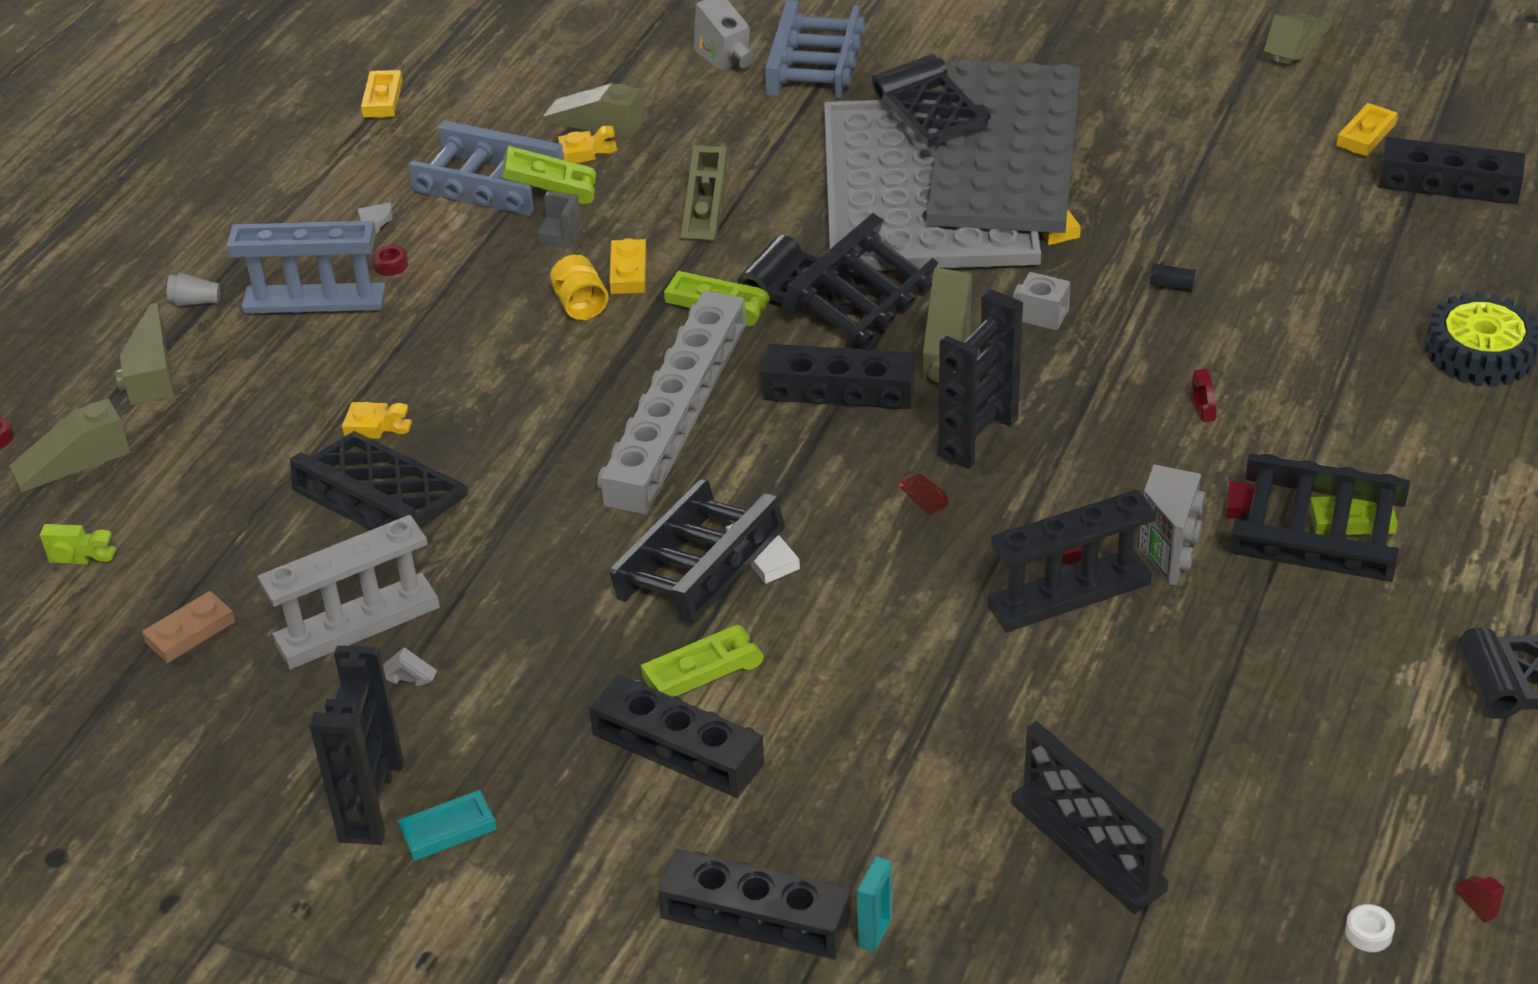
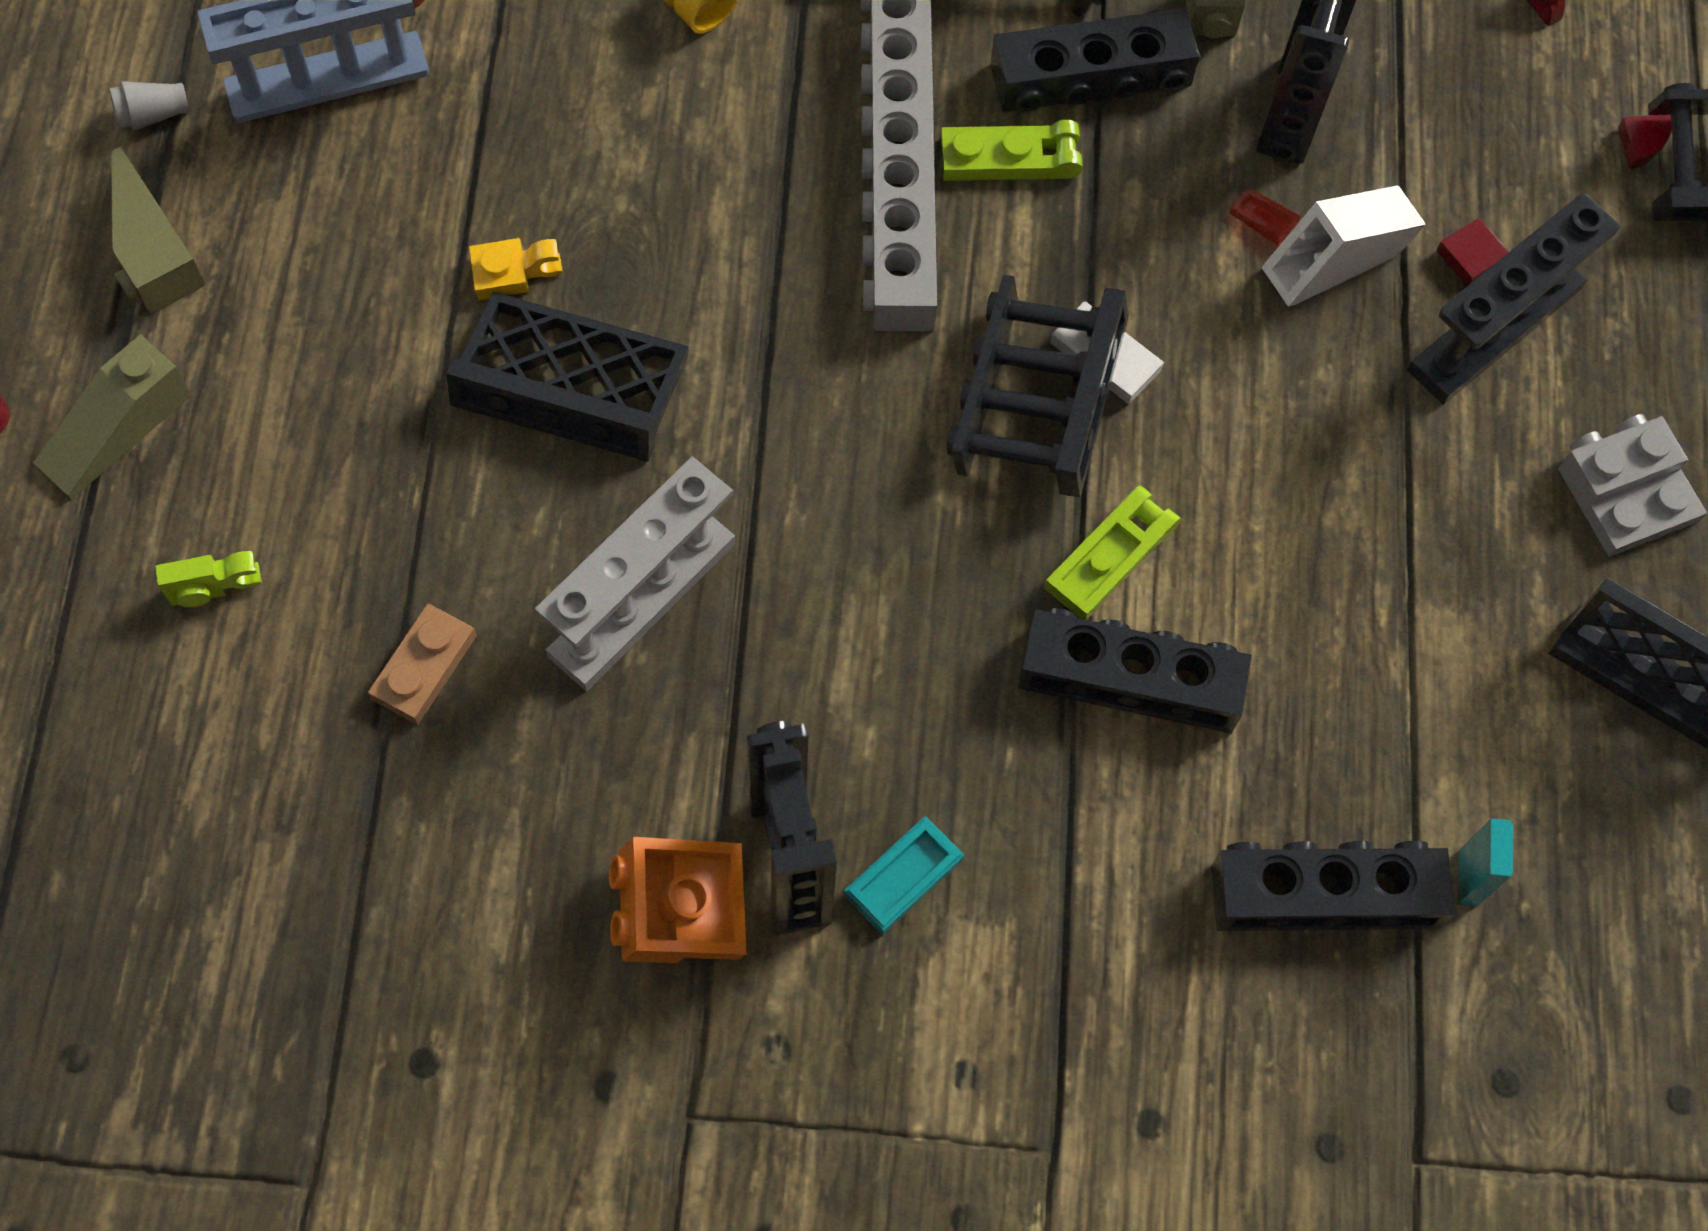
camera: 25 degrees left, 25 degrees up
light grey tile [383,647,437,686] -> none
light grey slope [1139,464,1206,586] -> none
none -> orange plate [609,837,747,963]
none -> lime plate [940,120,1083,181]
none -> white slope [1262,186,1426,306]
none -> light grey plate [1558,414,1707,557]

